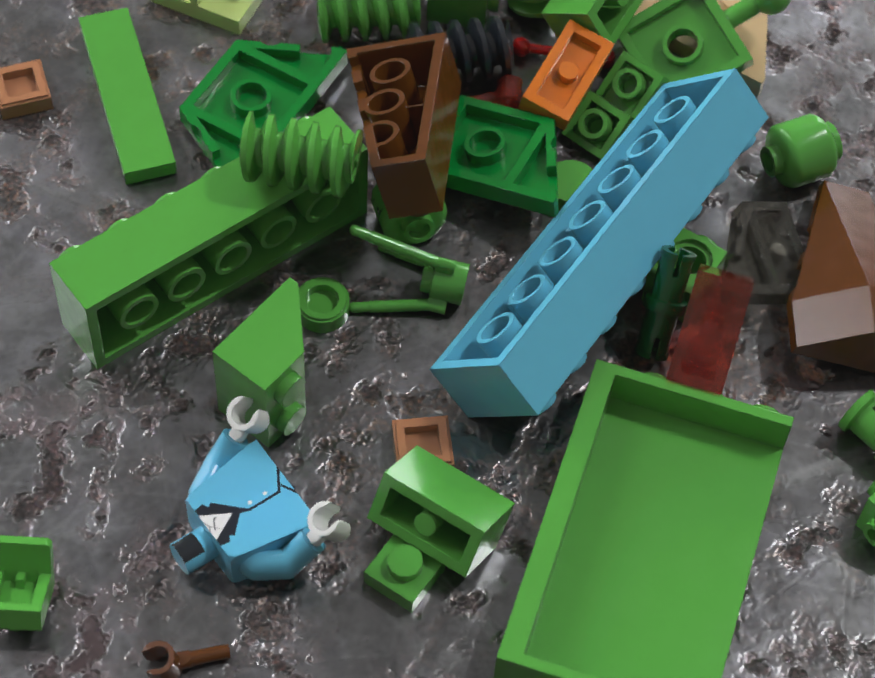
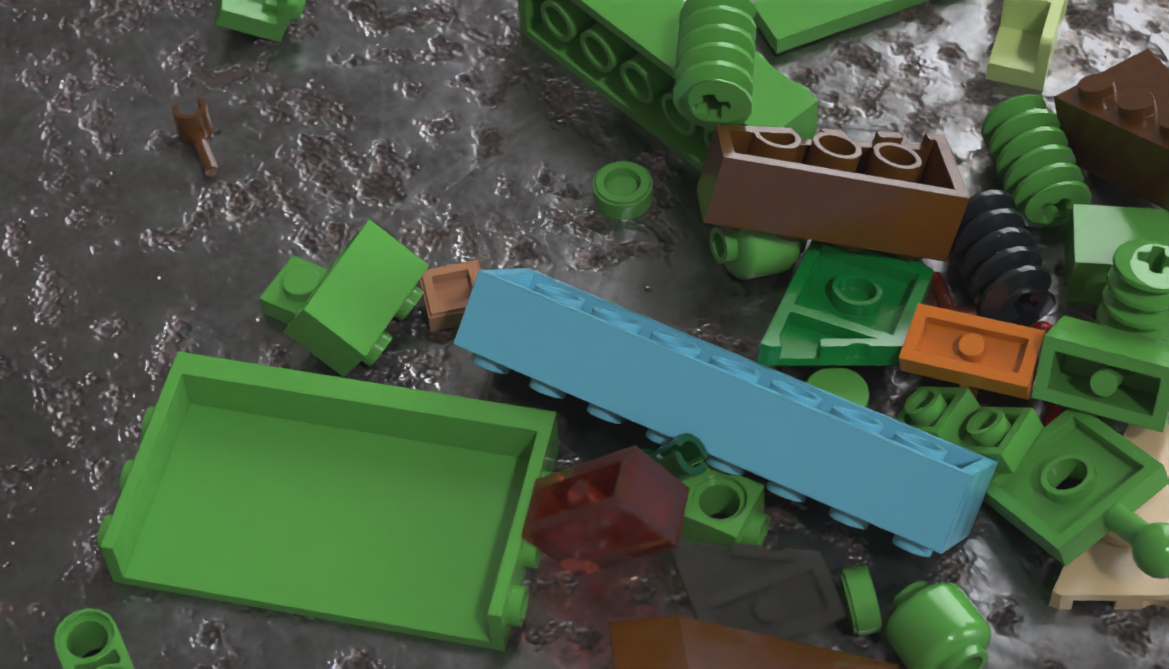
camera: 90 degrees right, 5 degrees down
medium azure torso [169,396,351,583] -> none
green wing [179,39,348,167] -> none
bright green slope [212,277,307,448] -> none
bright green plant [349,225,470,315] -> none
none -> bright green tile [838,563,883,637]

